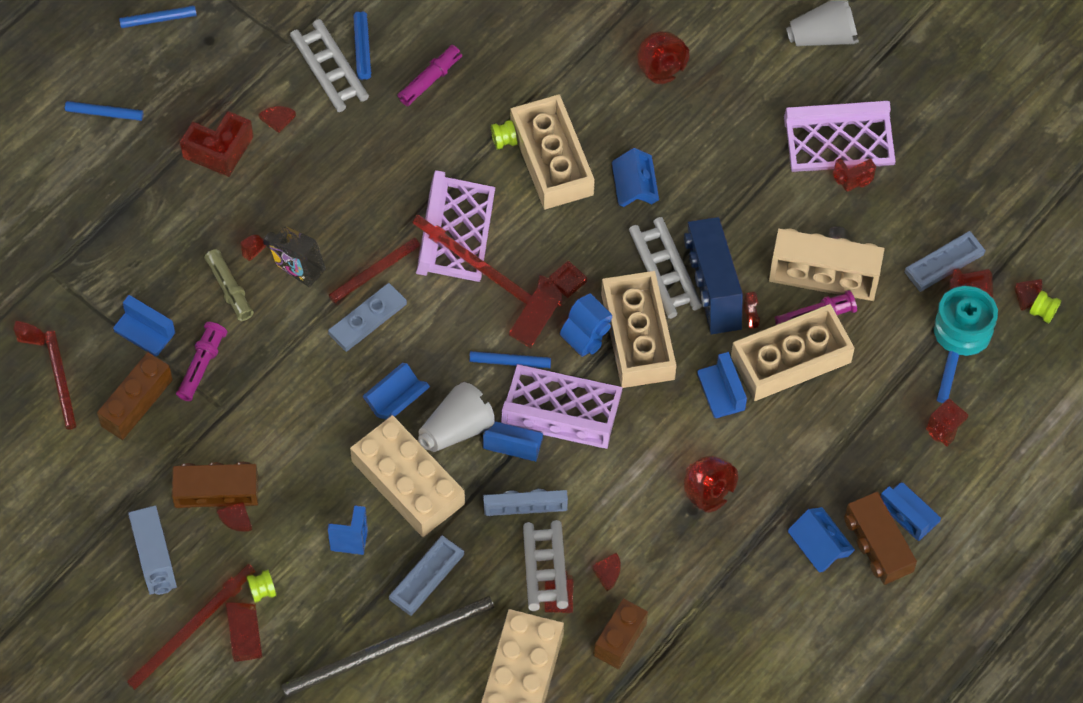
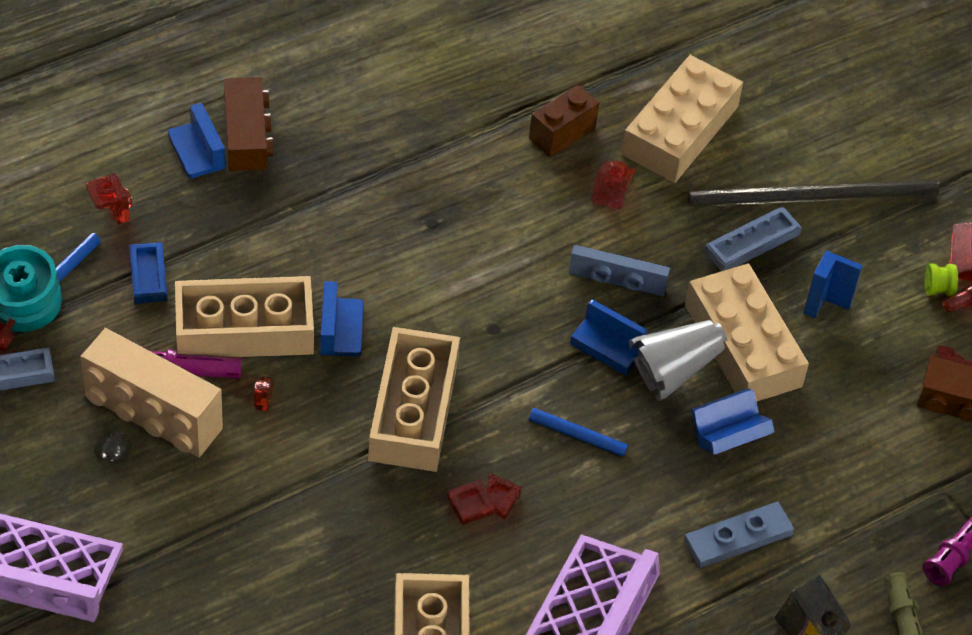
camera: 165 degrees left, 10 degrees down
clear red bar [329,237,420,303] -> none
clear red bar [413,215,549,316] -> none
lavender fence [501,364,623,449] -> none
clear red slope [508,290,560,349] -> none
light grey bar [523,520,568,611] -> none
blue brick [560,293,612,357] -> none
clear red tile [592,552,621,591] -> none
blue panel [612,148,659,207] -> none
light grey bar [629,217,702,318] -> none
dark blue wedge [684,217,743,335] -> none
clear red cylinder [684,456,738,513] -> none
blue panel [788,507,855,572] -> none
clear red bracket [833,158,876,192] -> none
none -> blue tile [129,242,168,304]

